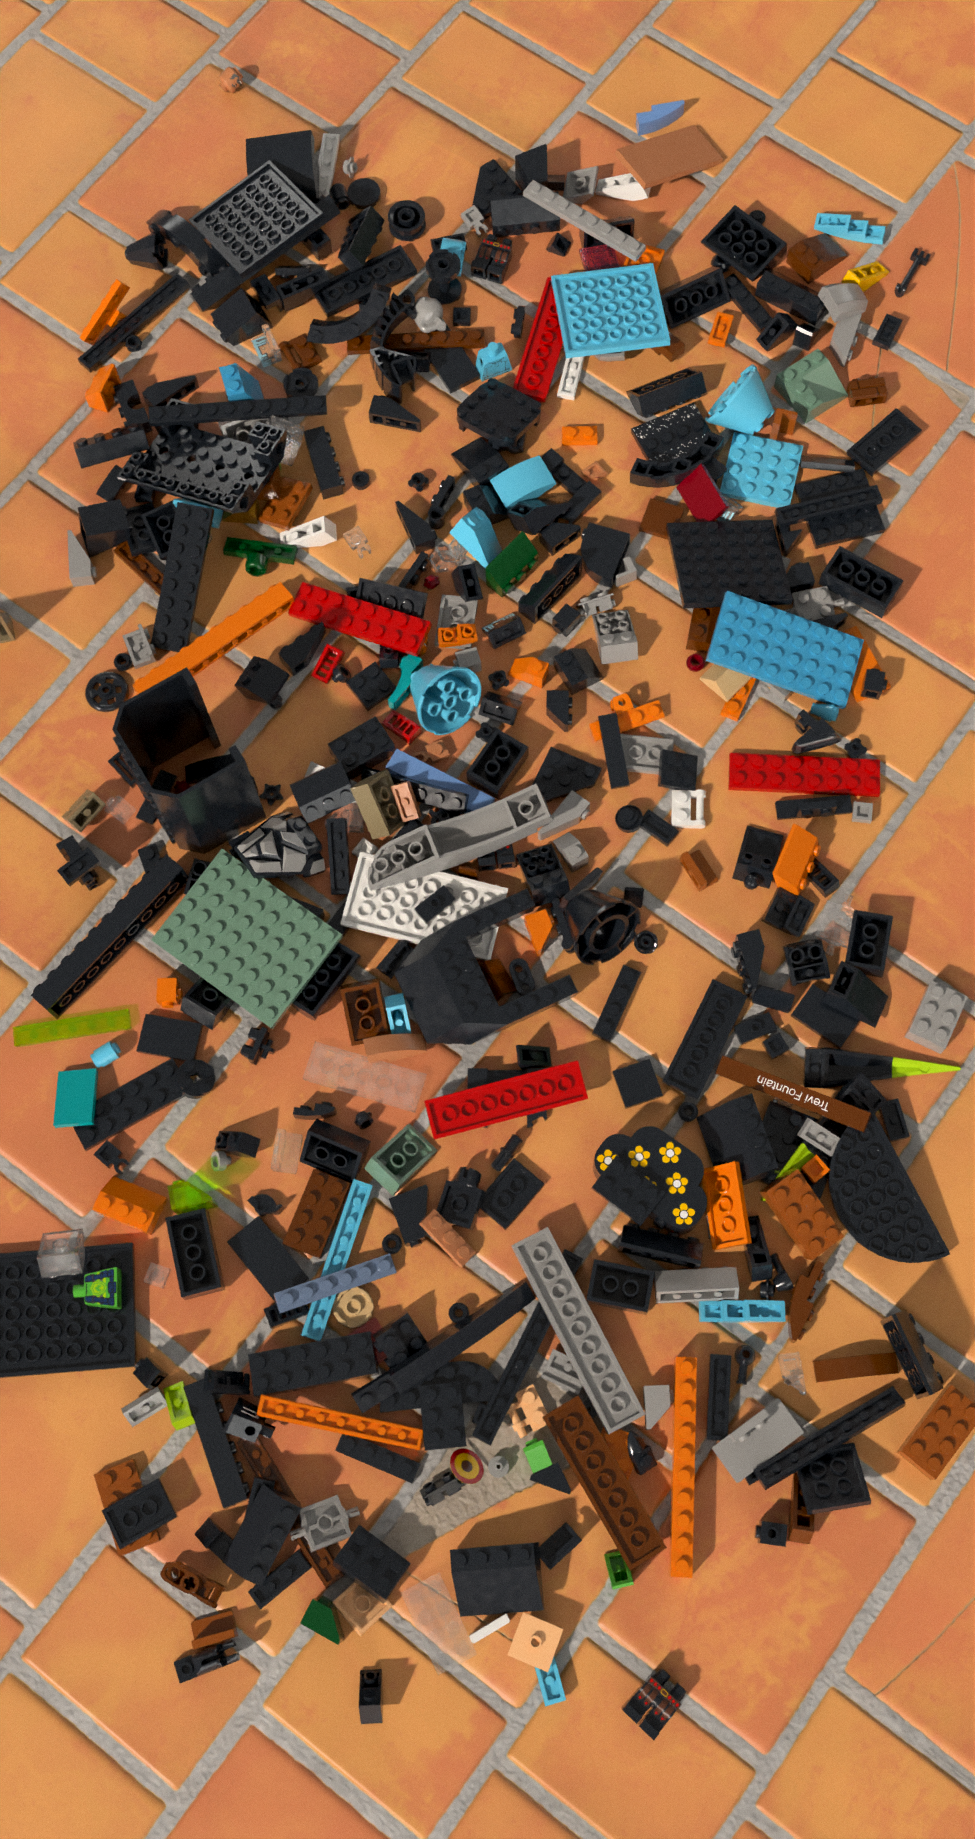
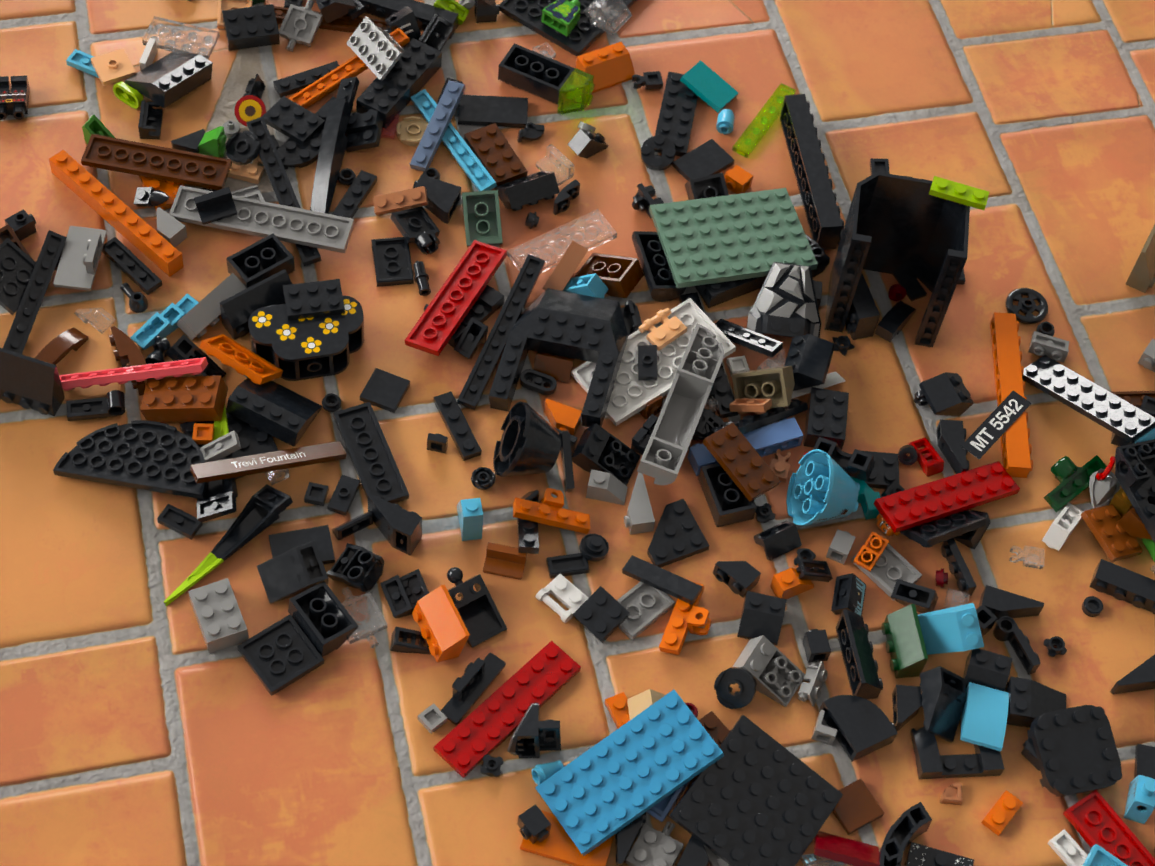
camera: 120 degrees right, 15 degrees down
none -> coral plate [59,357,208,391]
none -> black plate [66,390,125,421]
none -> lime plate [113,81,143,109]
none -> black panel [194,187,238,225]
none -> black tile [225,131,261,165]
none -> black plate [237,614,324,696]
none -> black plate [331,170,377,218]
none -> light grey bracket [346,16,405,81]
none -> black plate [427,433,448,454]
none -> black plate [457,254,545,410]
none -> medium azure slope [457,498,483,541]
none -> orange plate [513,488,590,534]
none -> black plate [517,518,539,554]
none -> light nougat plate [638,308,687,351]
none -> reddish brown plate [702,423,781,502]
none -> black plate [714,667,757,709]
none -> black tile [794,558,833,582]
none -> black arch [813,437,875,482]
none -> lime plate [929,176,990,210]
none -> black sticker [961,391,1031,459]
none -> black brick [976,604,997,637]
none -> light grey piece [1089,456,1120,509]

